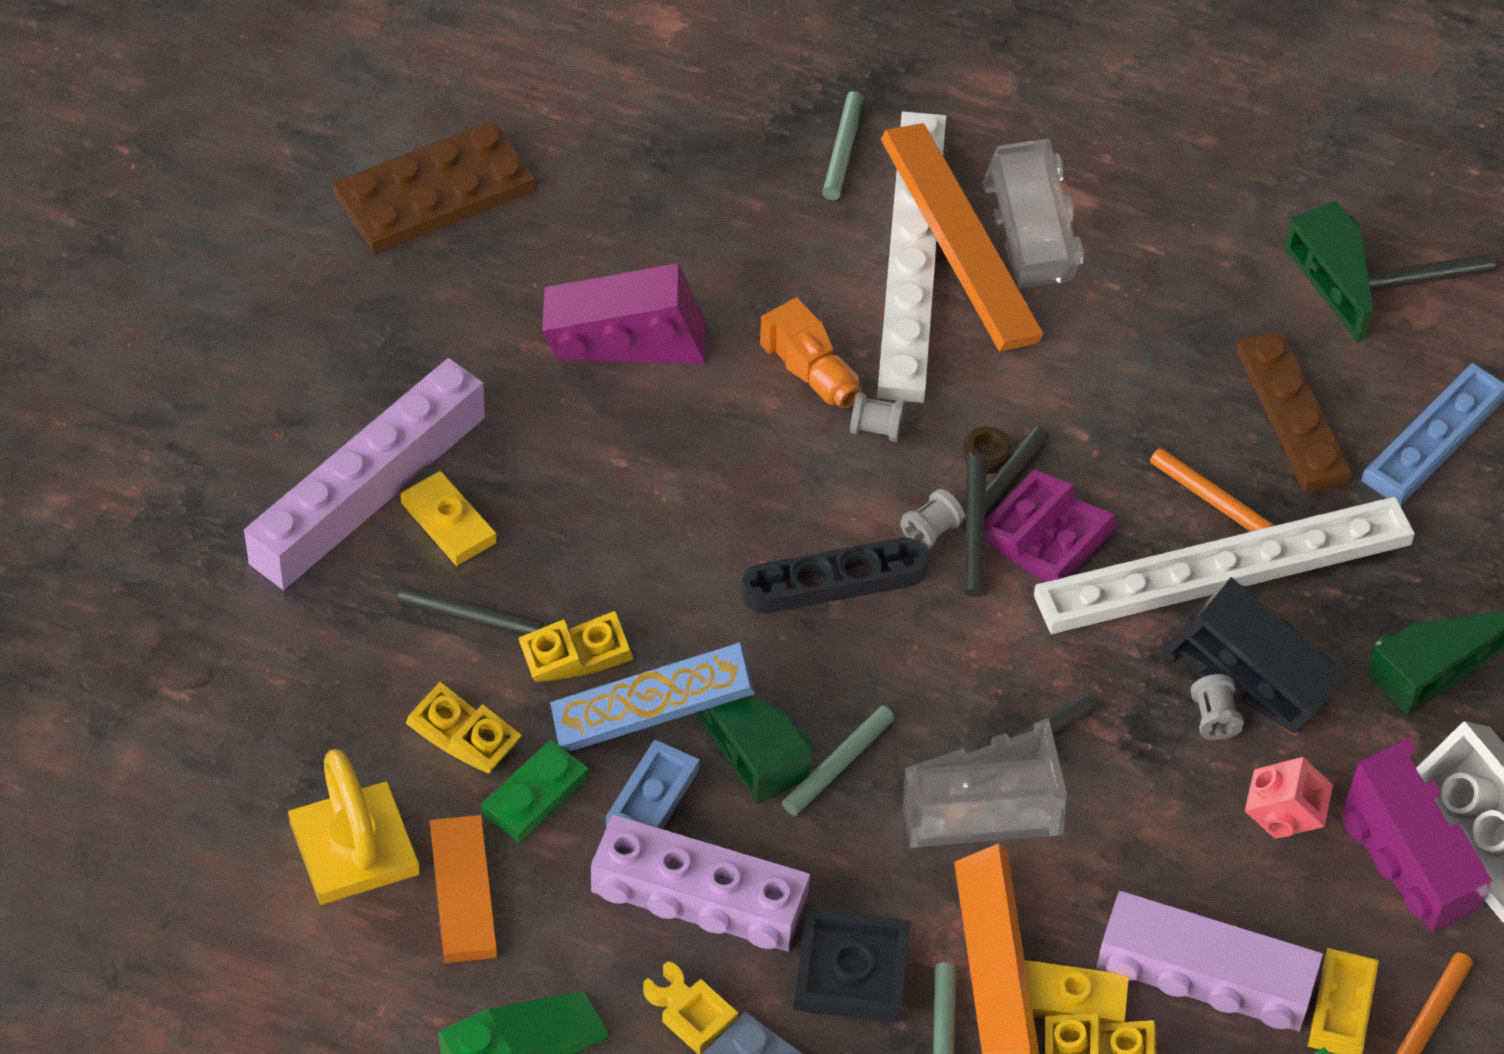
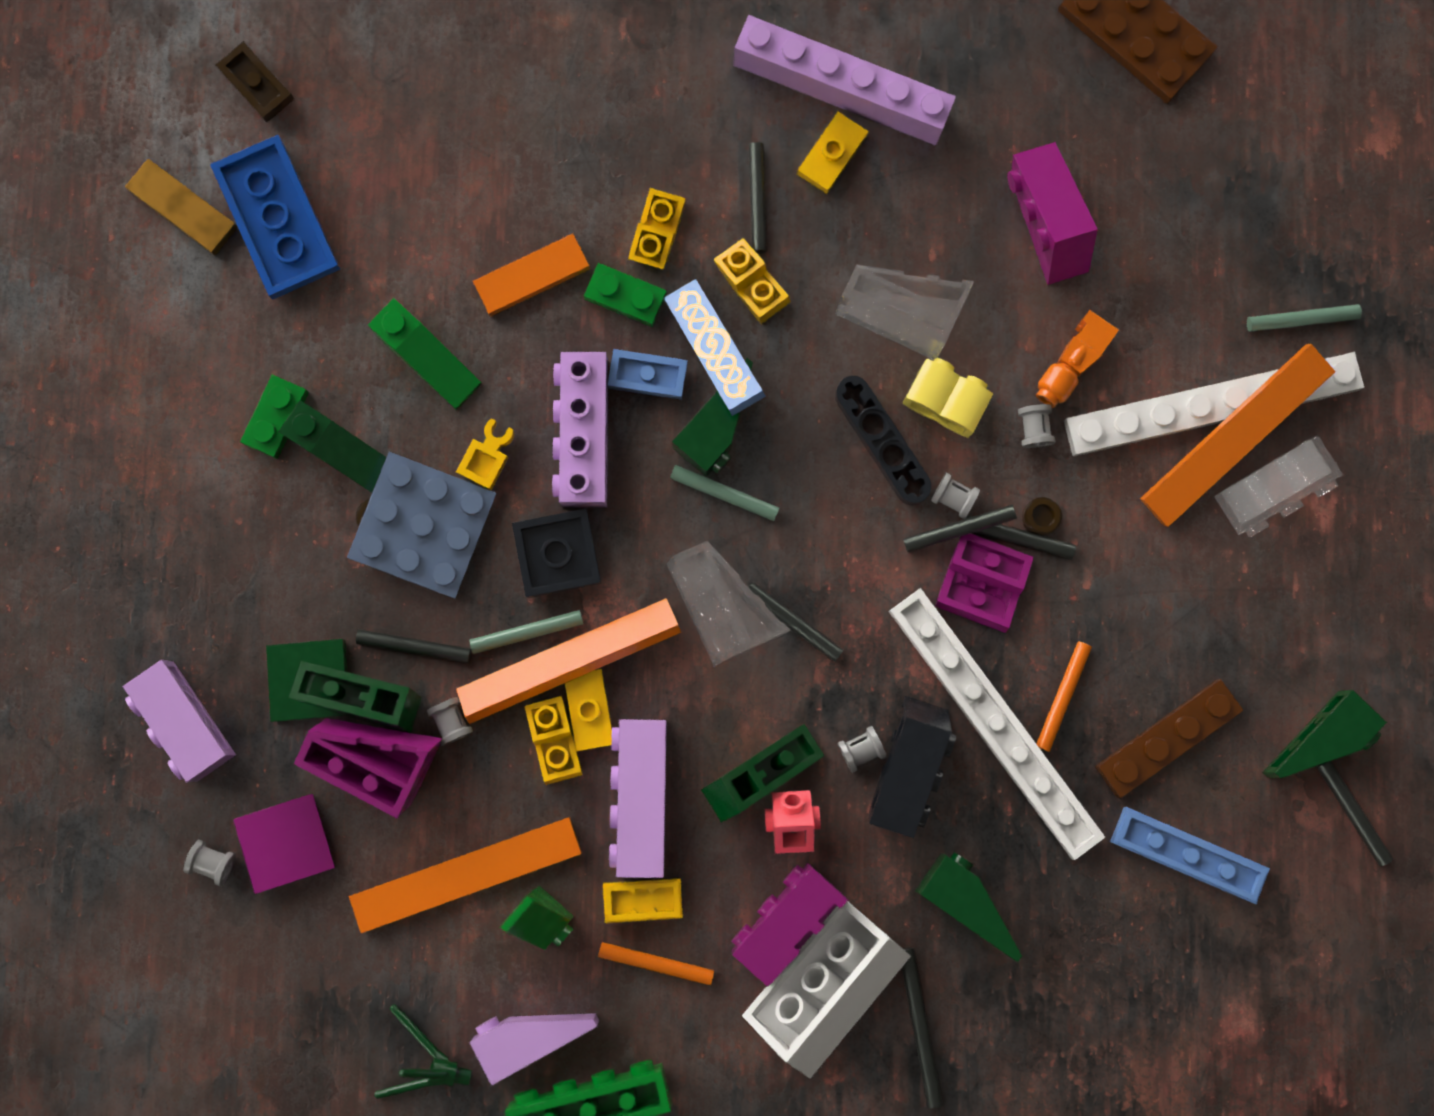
camera: 70 degrees right, 30 degrees up
yellow tile [288,749,420,905] -> none
none -> dark green slope [701,724,825,823]
none -> clear wedge [835,265,974,360]
none -> light yellow brick [902,358,993,438]

